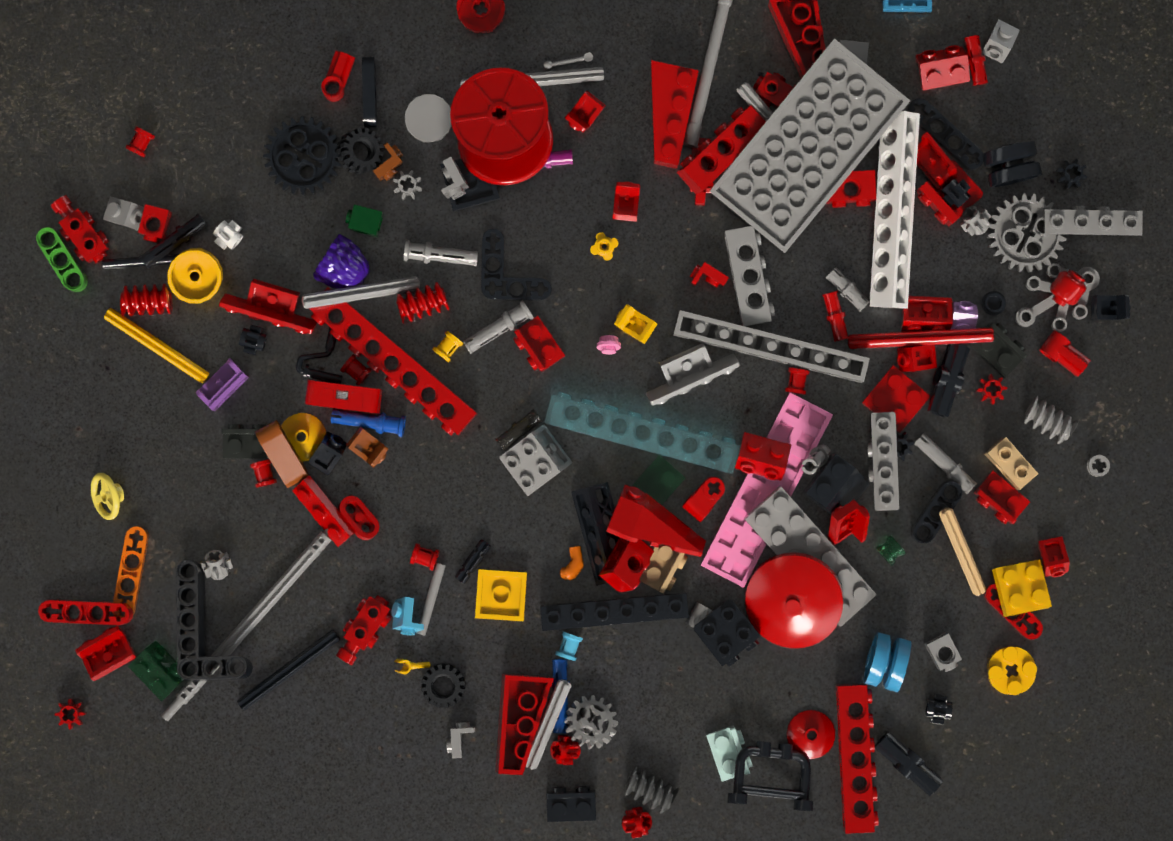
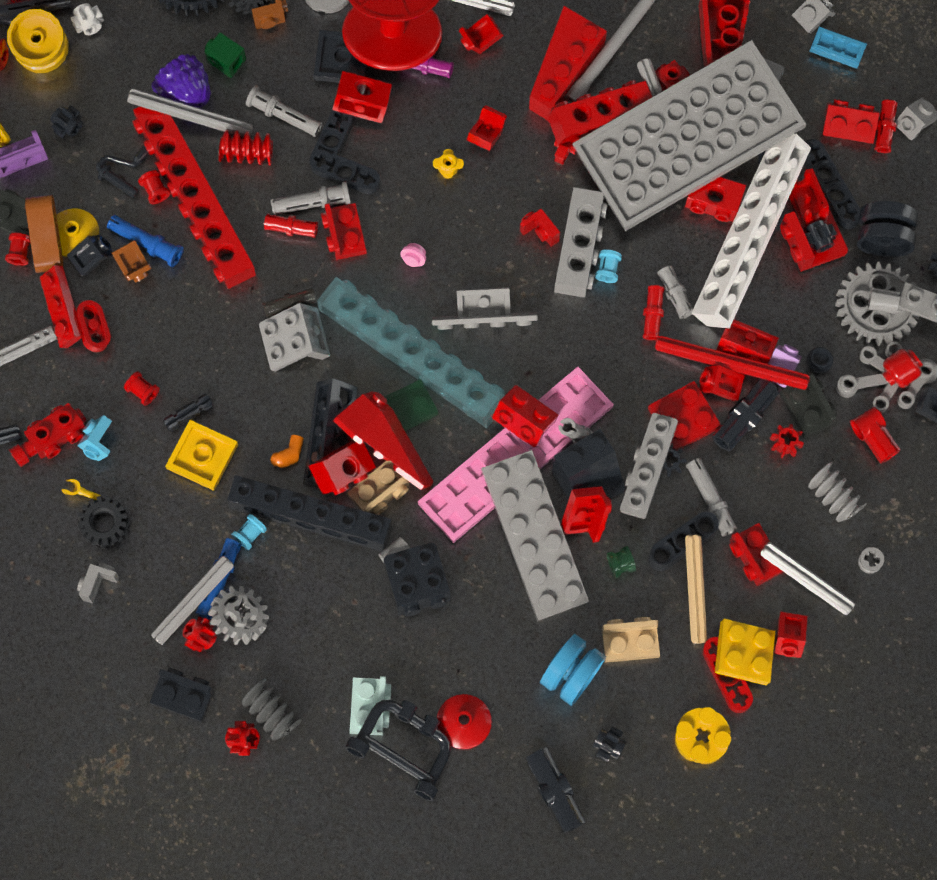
camera: 25 degrees right, 15 degrees down
red bracket [219,279,317,334] -> none
red axle [305,380,383,414] -> none
light grey gear [393,170,422,200] -> none
light grey bar [416,563,446,636] -> none
yellow bush [432,331,463,363] -> none
light grey bracket [441,157,469,200] -> none
red wedge [495,674,554,775] -> none
yellow bracket [614,304,657,344] -> none
light grey brick [673,310,870,383] -> none
red piece [682,476,725,522] -> none
red dish [745,552,844,648] -> none
red bush [785,367,810,395] -> none
red brick [836,683,879,834] -> none
light grey brick [924,632,962,672] -> none
light grey gear [960,205,991,236] -> none
tan brick [984,437,1038,490] -> none
none -> red pin [264,214,318,238]
none -> red brick [332,71,392,123]
none -> medium azure bush [595,250,622,283]
none -> tan bracket [601,617,660,663]
none -> axle [760,542,855,615]
none -> light grey piece [868,288,900,314]

